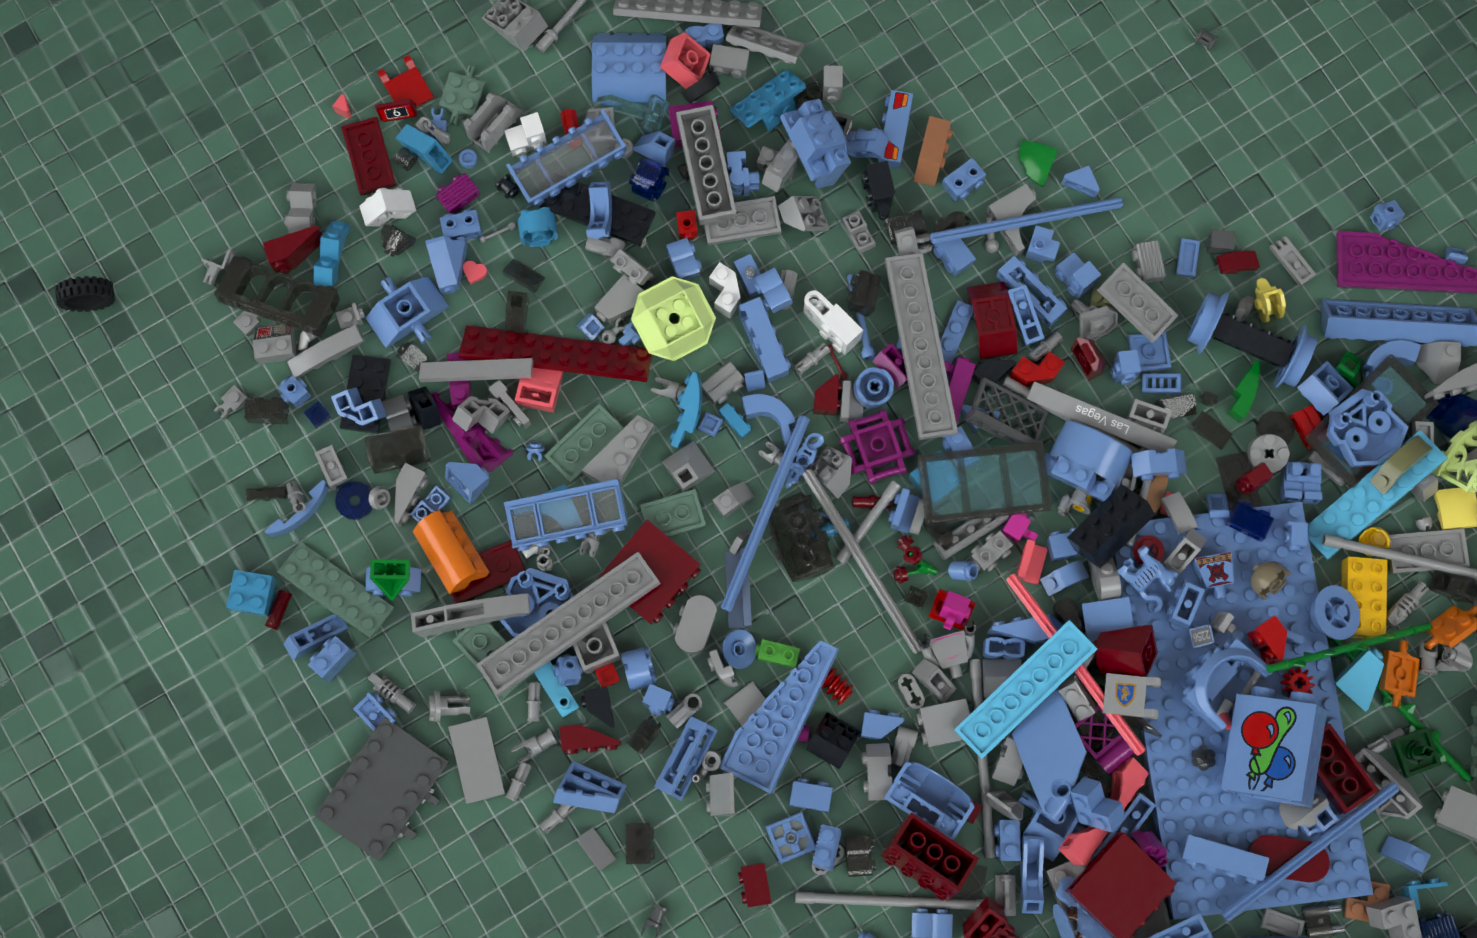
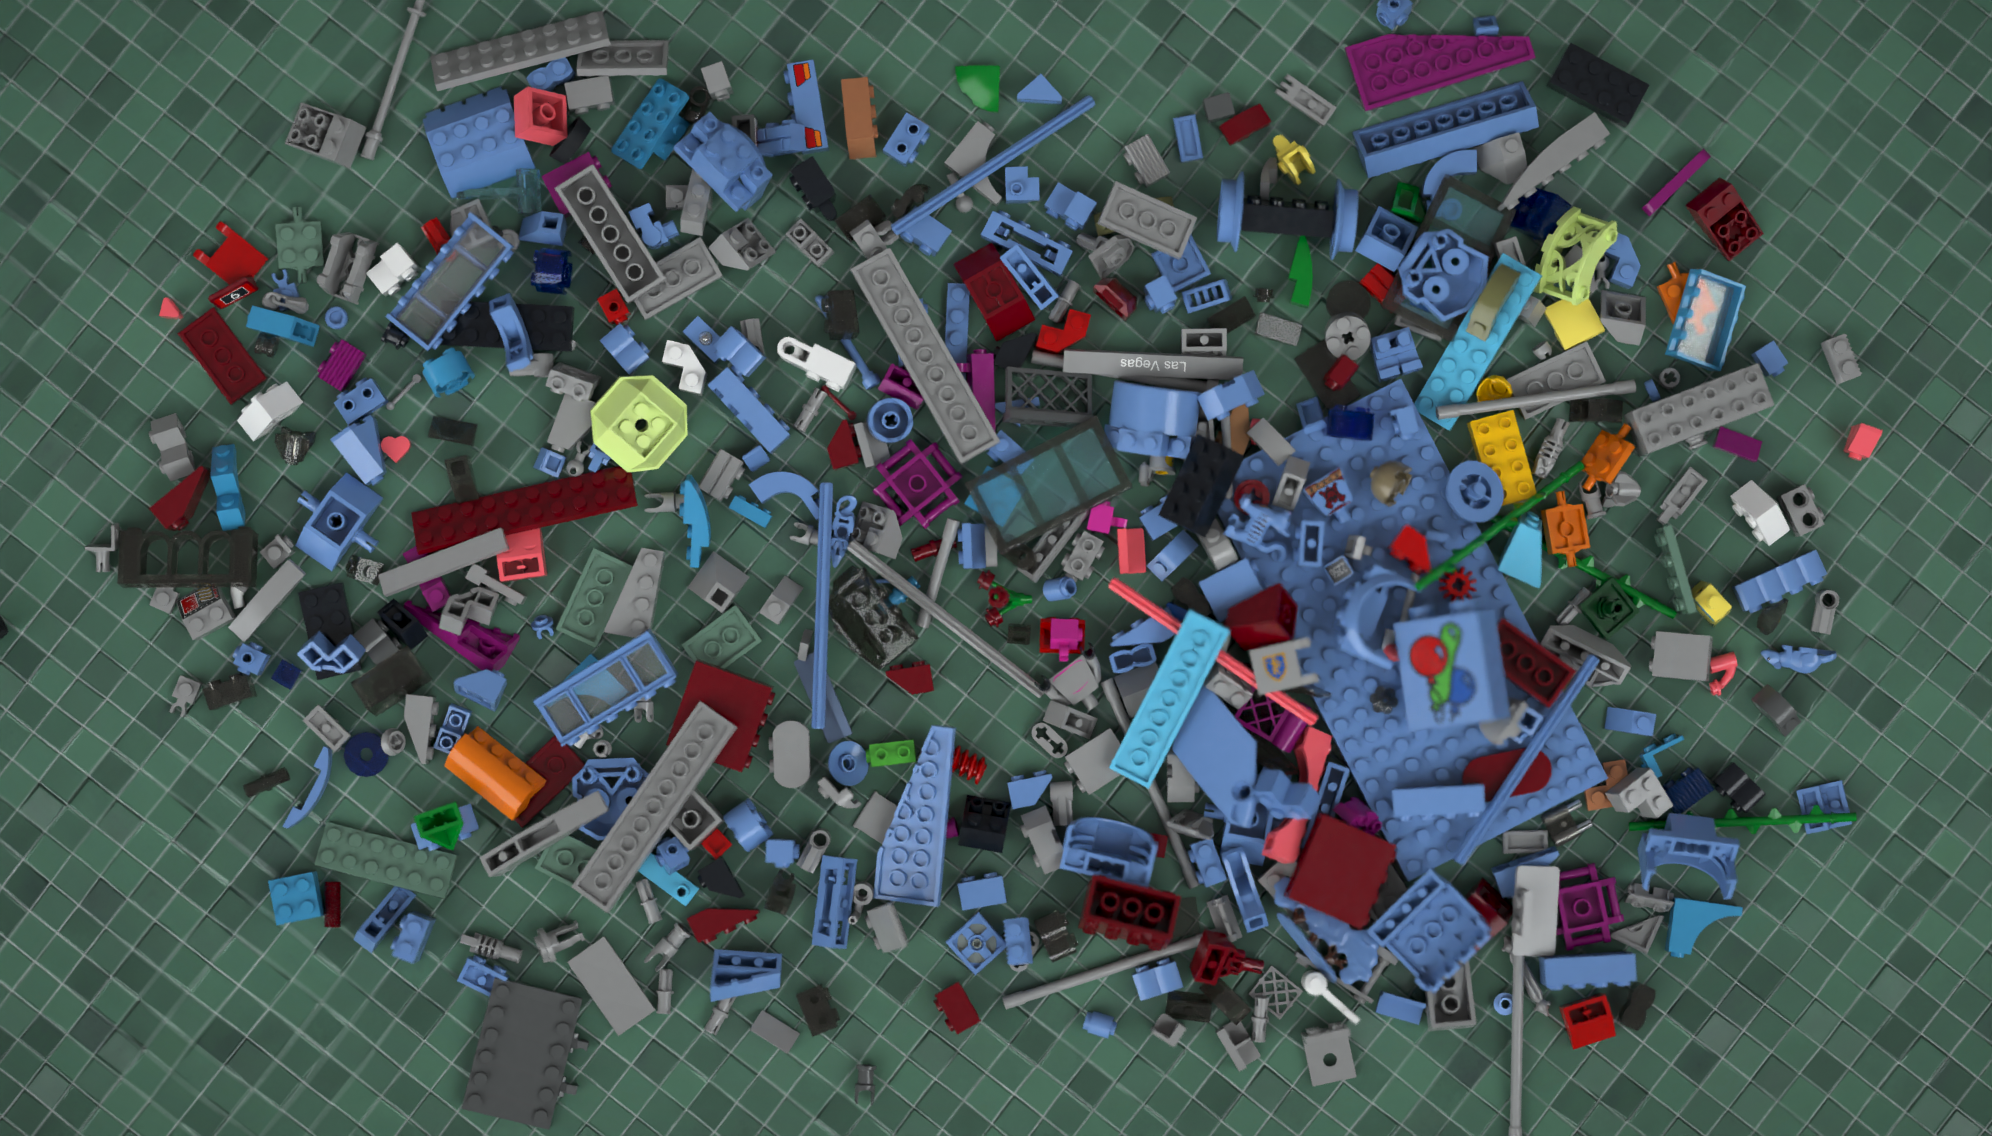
camera: 20 degrees left, 10 degrees up
light grey pin [286,481,306,513] -> none
medium blue tile [698,412,723,438] -> none
none -> dark red slope [885,661,934,695]

